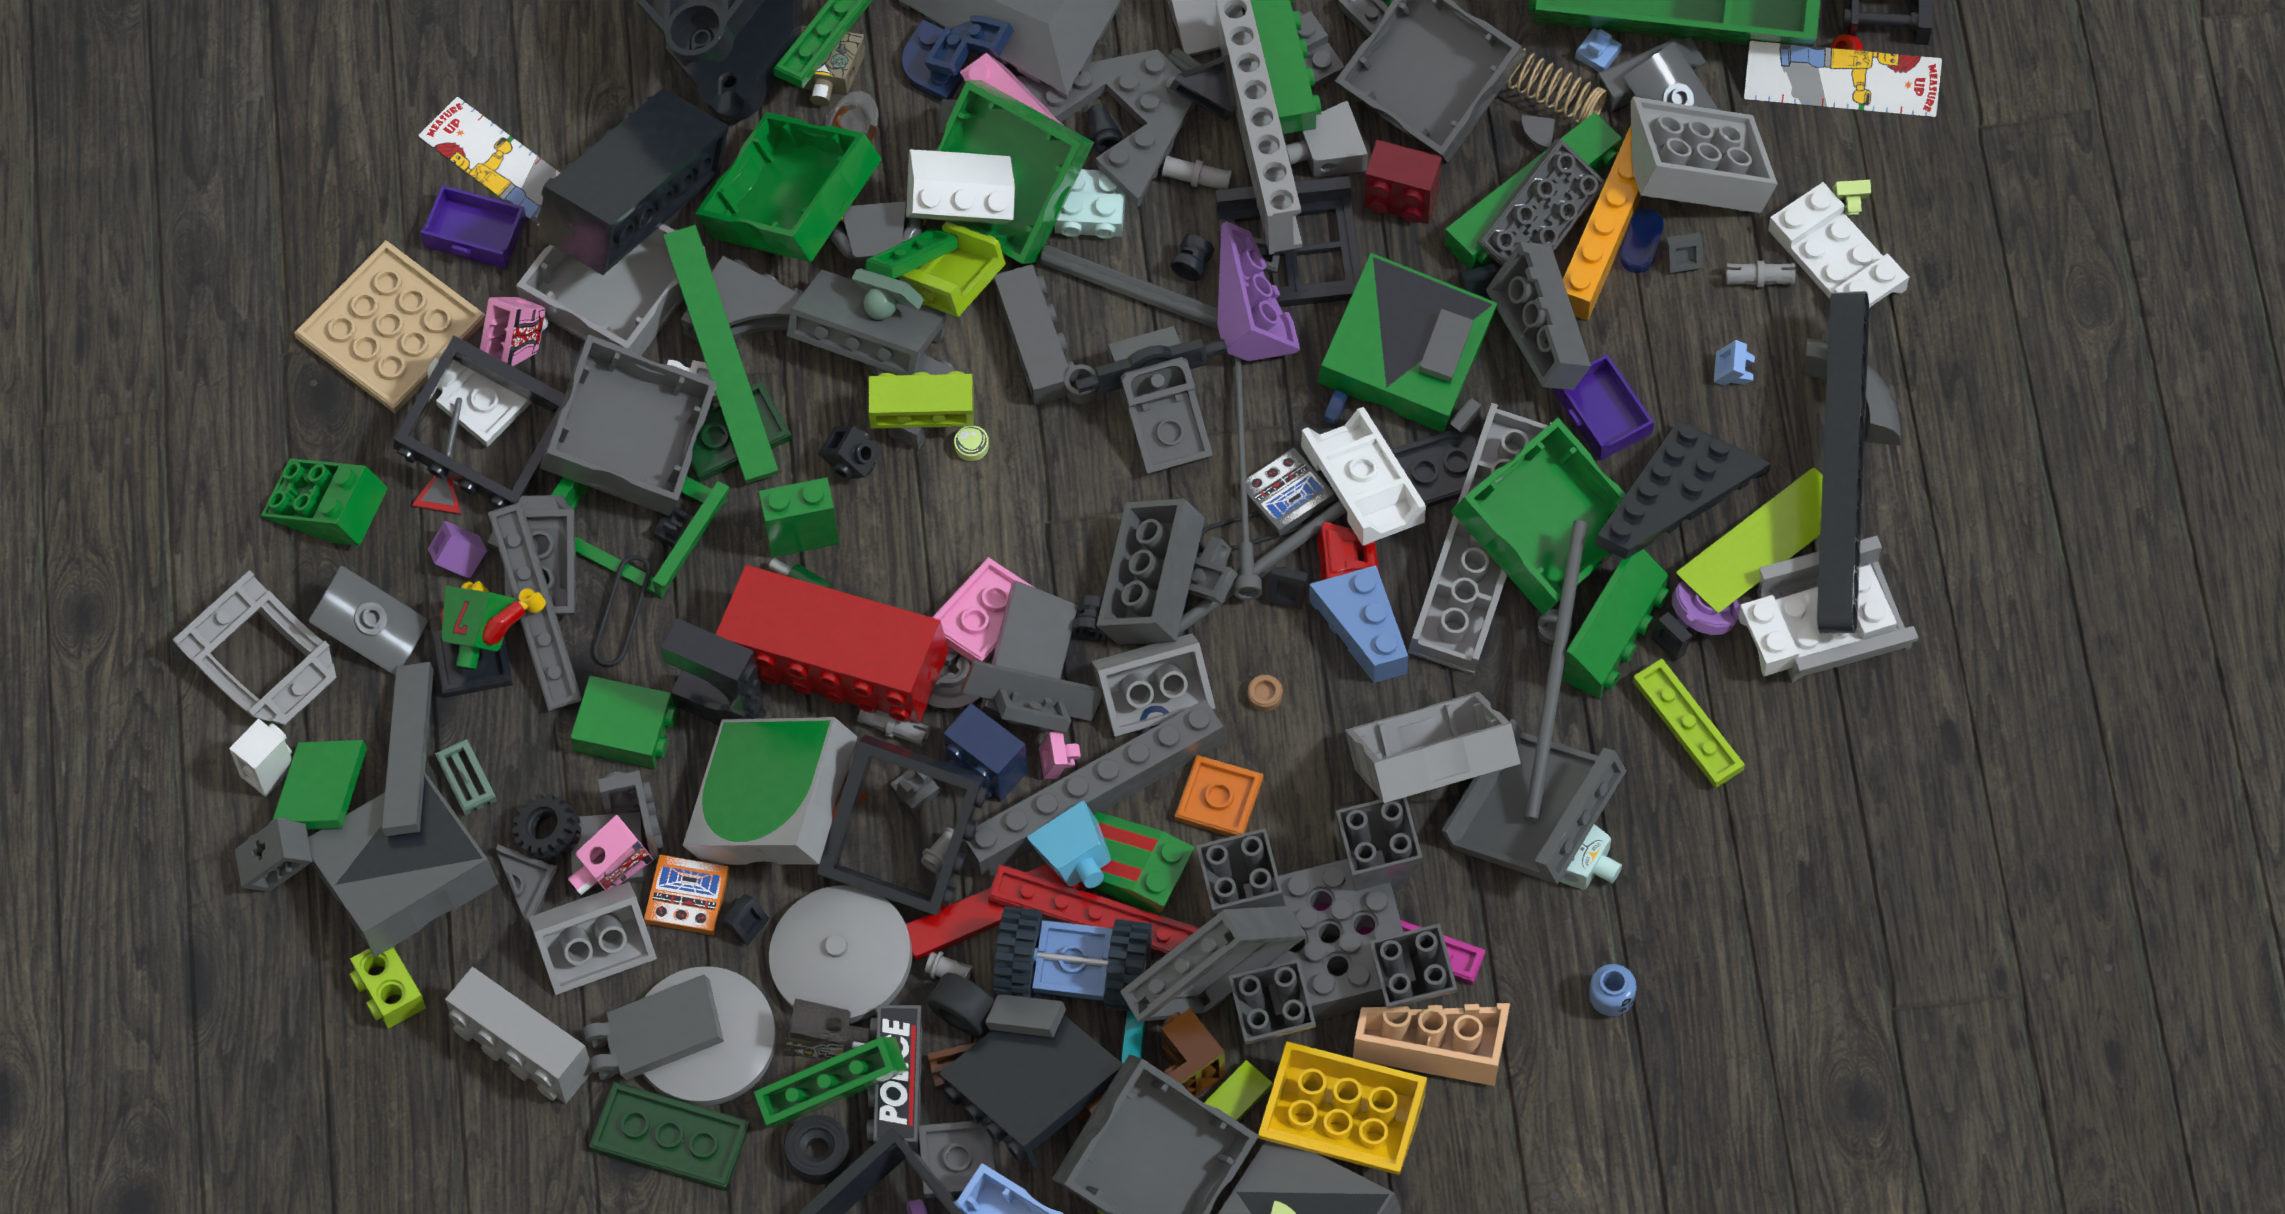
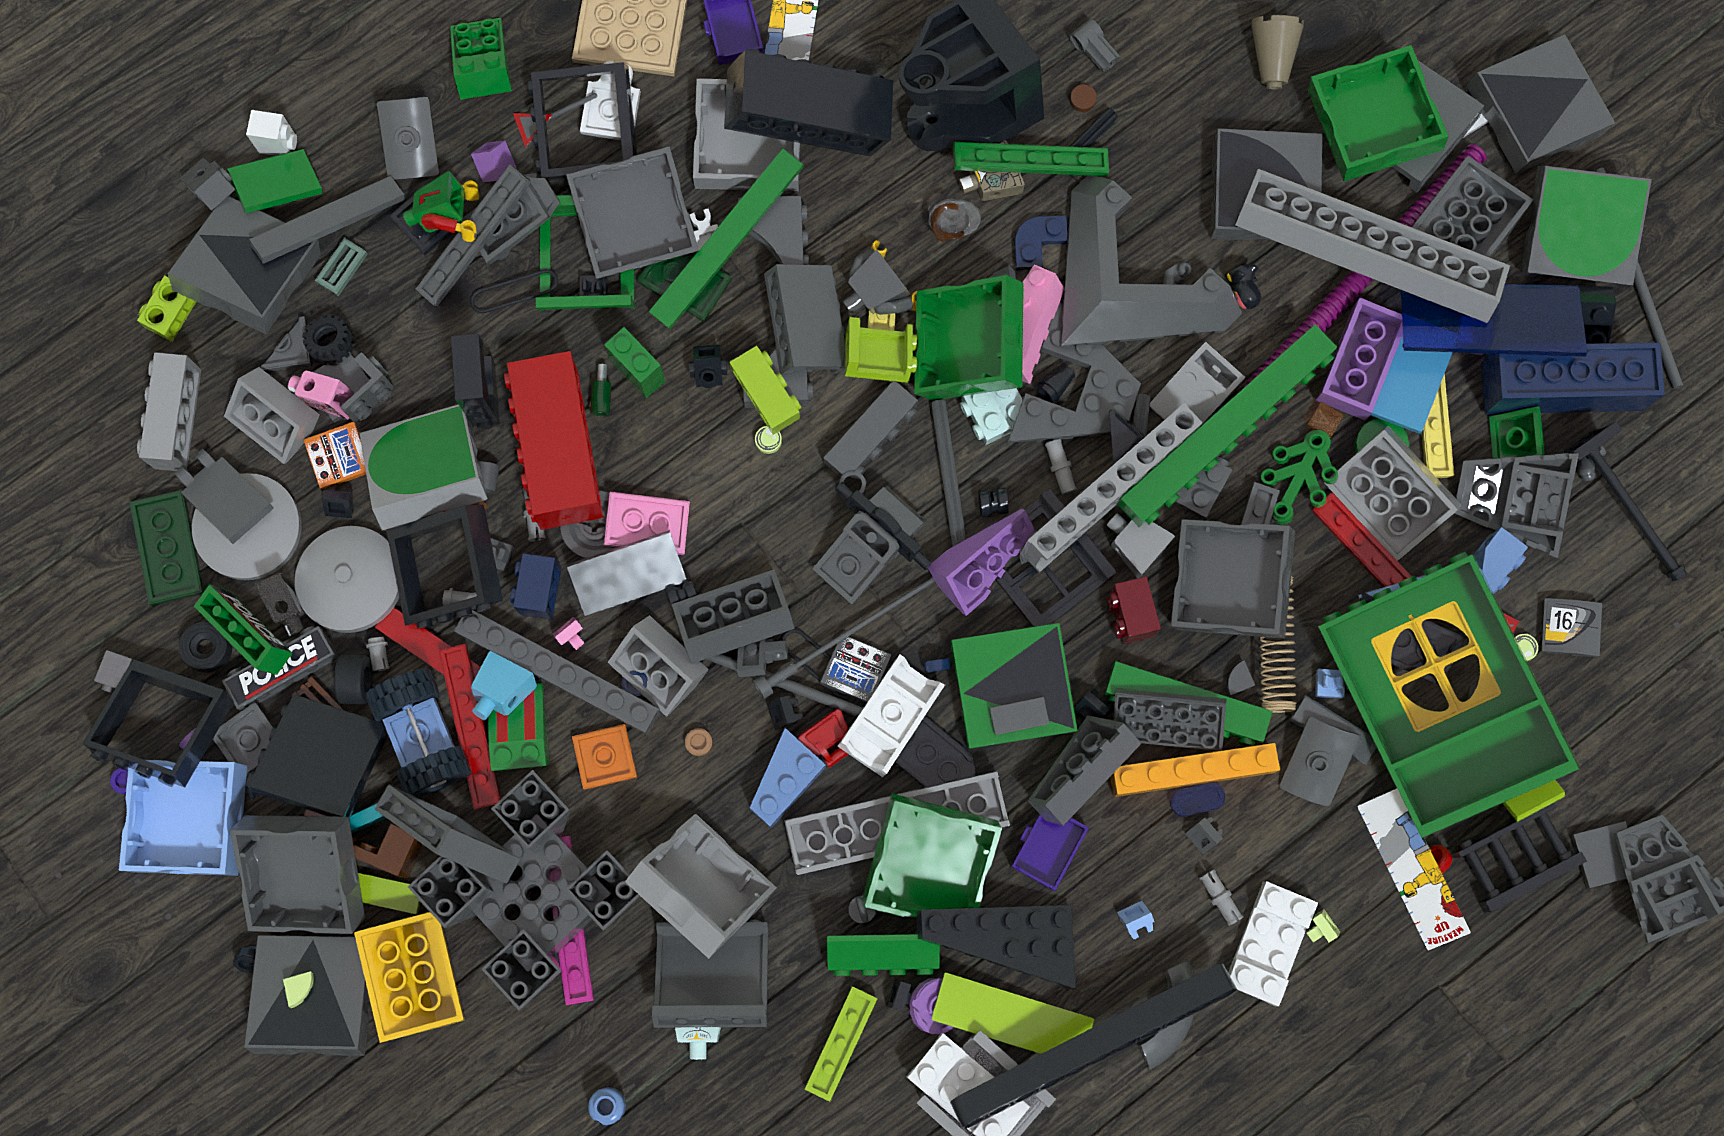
camera: 55 degrees right, 15 degrees up
light grey wedge [172,570,336,725] -> none
bright pink torso [480,297,548,366] -> none
green brick [571,676,677,770] -> none
green tile [695,112,882,262] -> none
sand green tile [851,268,924,320] -> none
green tile [866,228,958,279] -> none
white slope [906,149,1015,224] -> none
dark blue plate [924,15,1014,77] -> none
dark grey bracket [961,661,1103,733] -> none
dark grey tile [985,994,1066,1037] -> none
light nougat wedge [1353,1003,1510,1086] -> none
dark grey tile [1450,398,1485,433] -> none
dark grey piece [1524,520,1587,822] -> none
light grey slope [1630,97,1778,213] -> none

